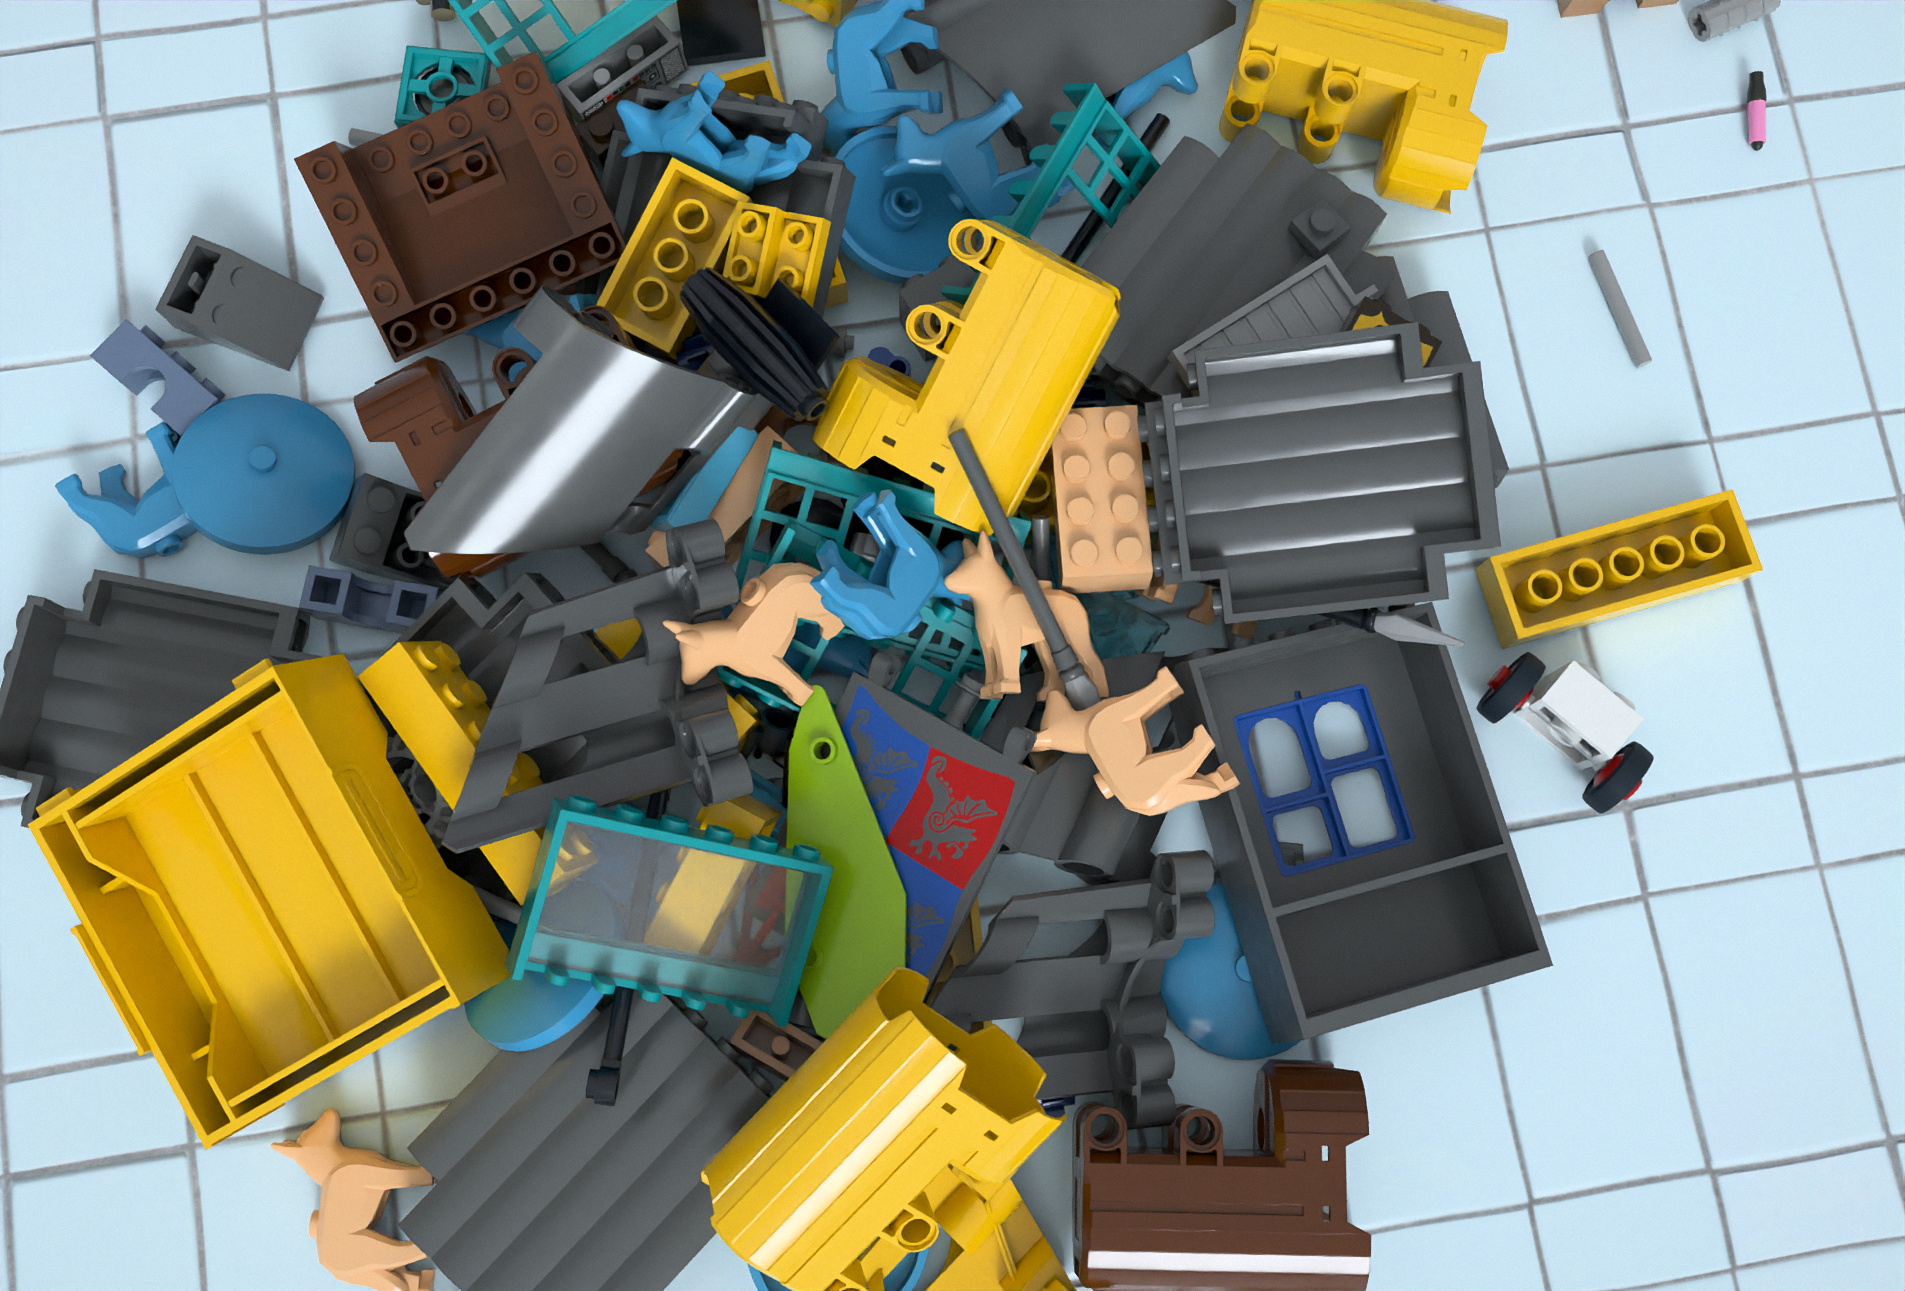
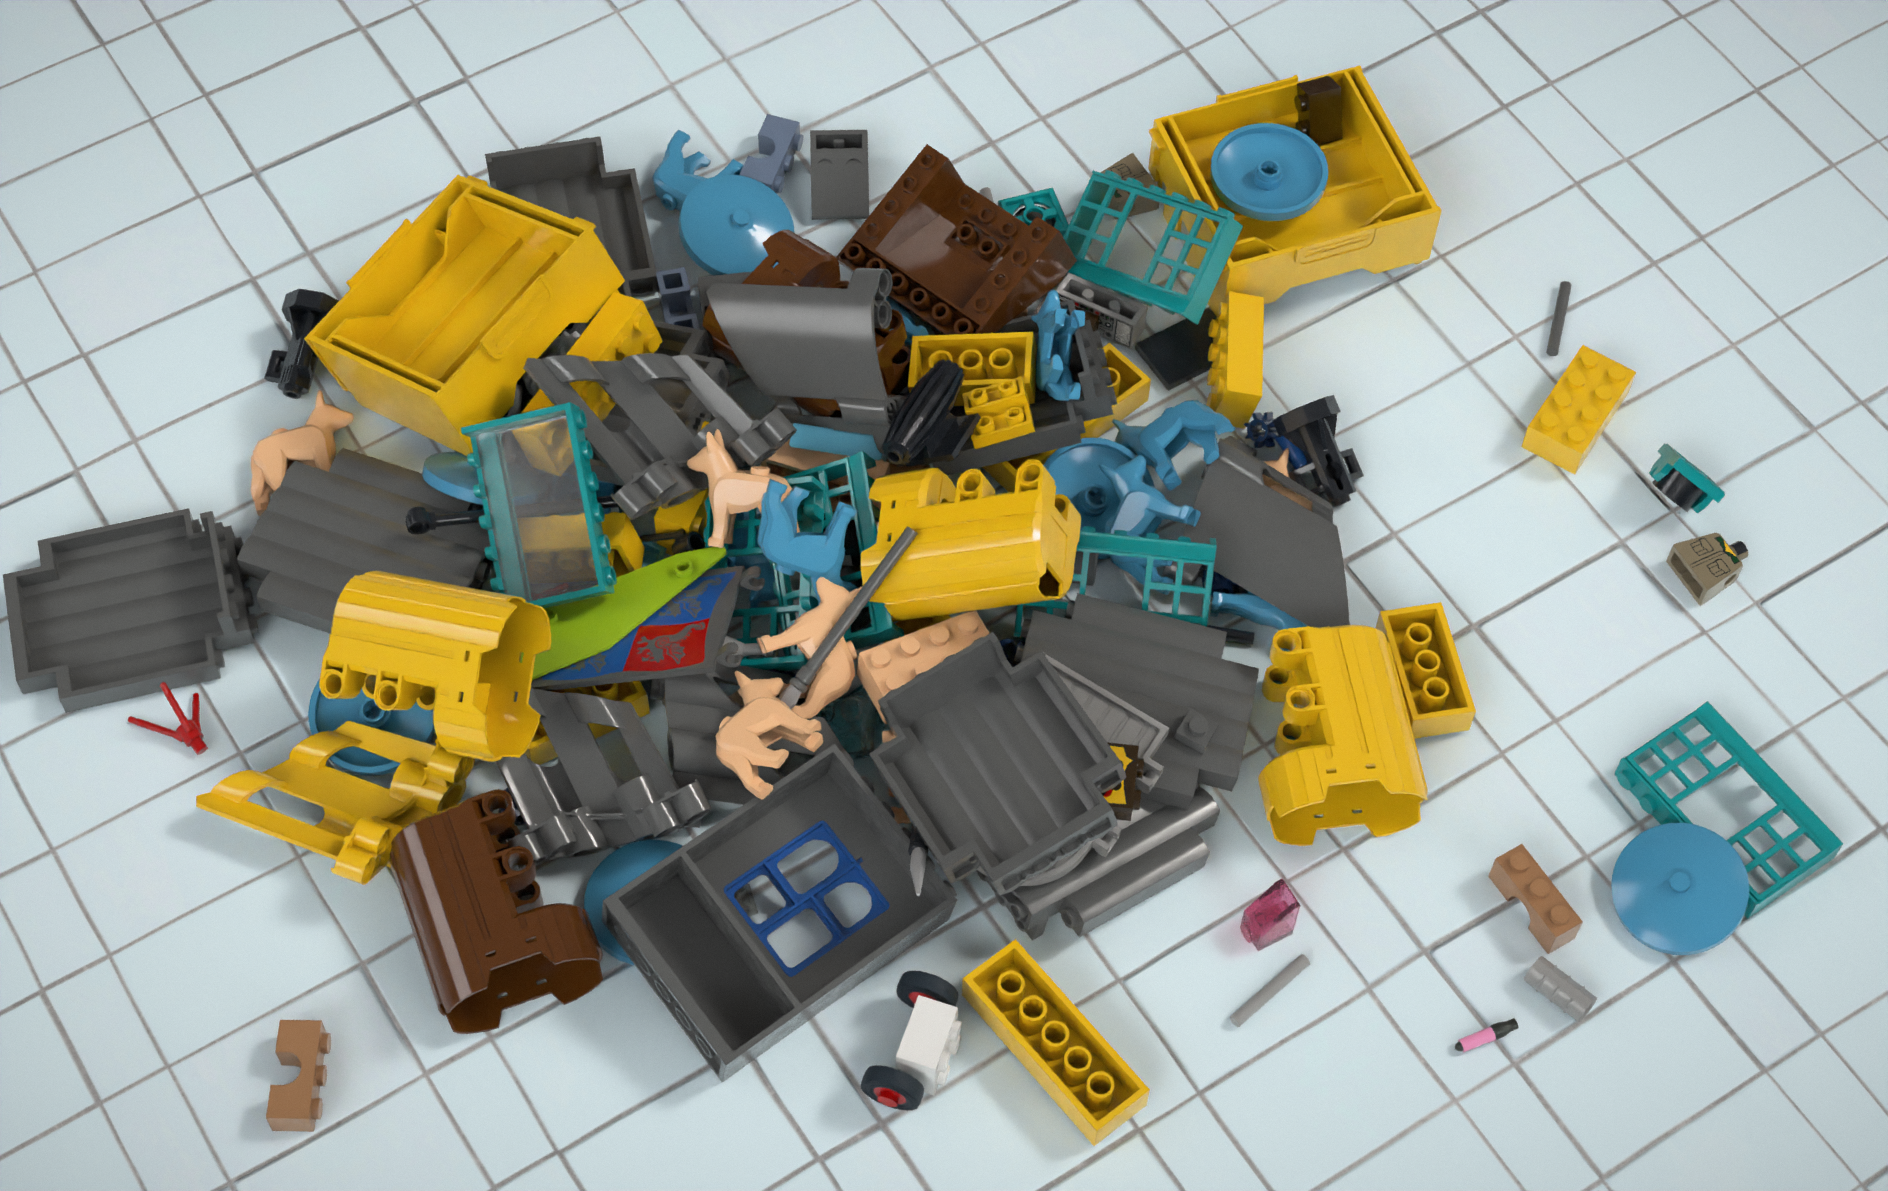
camera: 70 degrees right, 20 degrees down
none -> black piece [264,289,339,399]
none -> clear pink slope [1240,878,1301,951]

